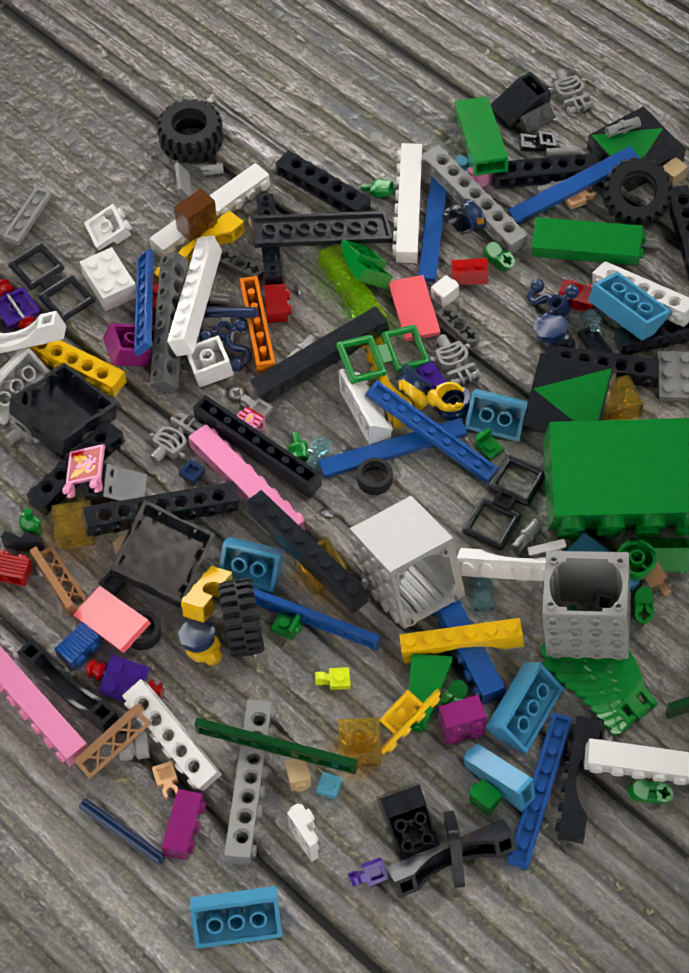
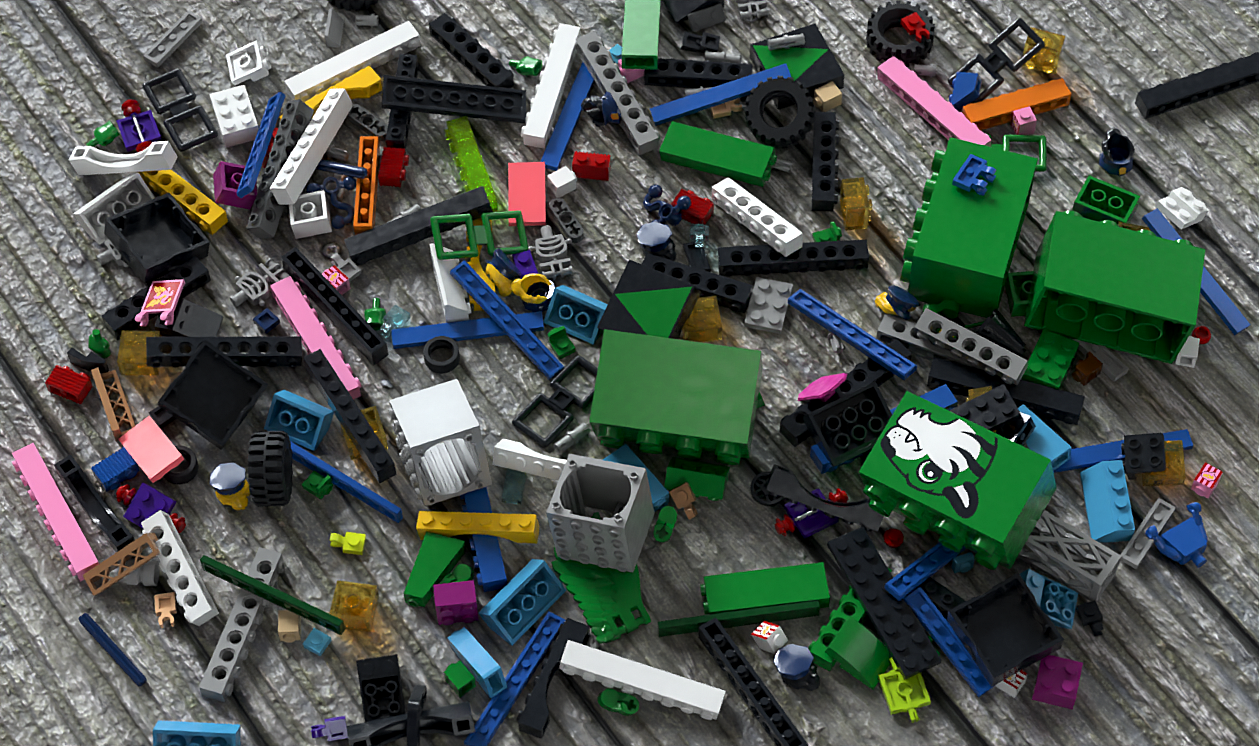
camera: 10 degrees right, 0 degrees up
magenta brick [161,789,206,860] -> none
reddish brown brick [174,188,217,242] -> none
yellow arch [181,566,233,623] -> none
white plate [287,804,320,862] -> none
green slope [341,239,393,289] -> none
yellow bracket [379,688,440,755] -> none
green piece [483,242,515,272] -> none
white wing [527,539,566,558] -> none
dark azure slope [589,272,671,341] -> none
green cylinder [618,540,657,580] -> none

